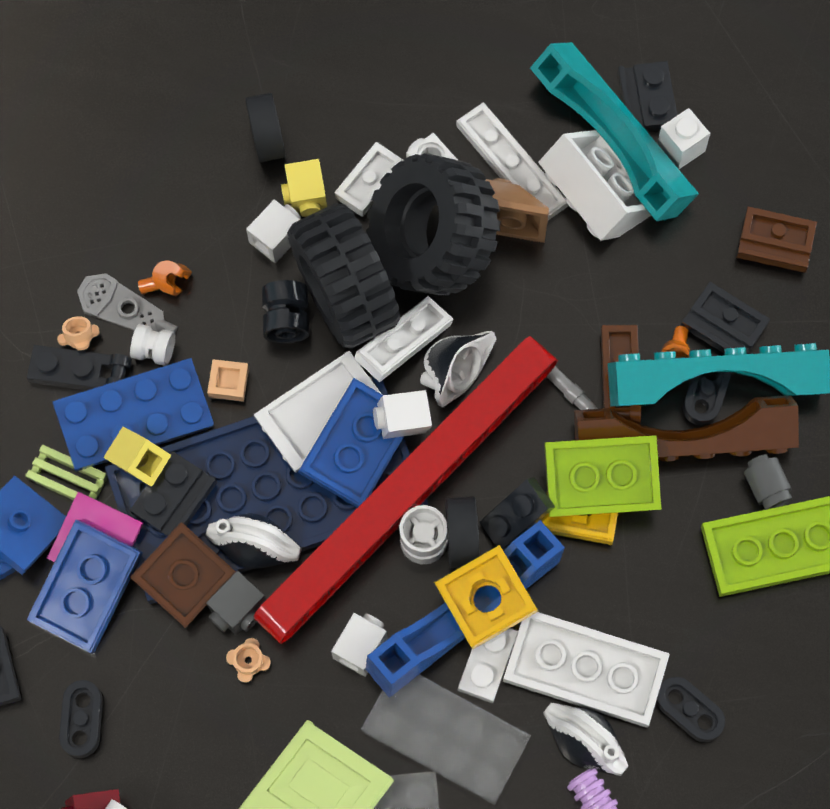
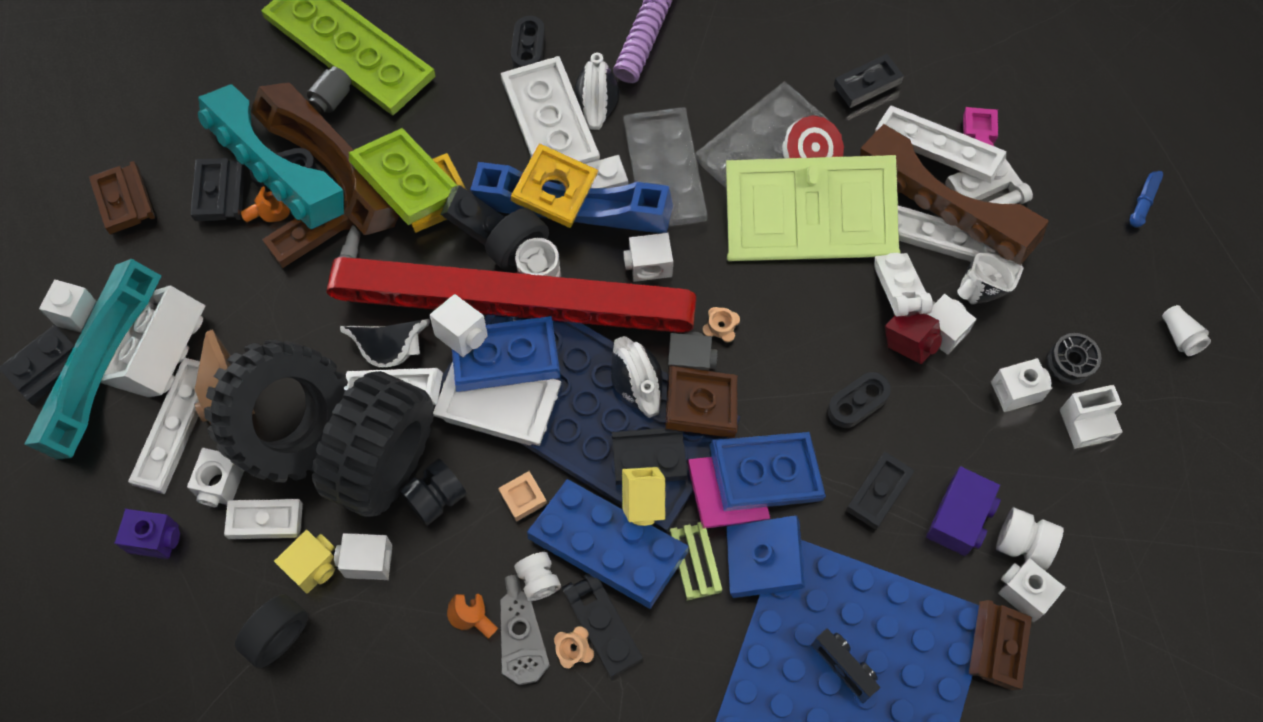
camera: 130 degrees left, 5 degrees down
none -> dark purple brick [114,509,180,559]

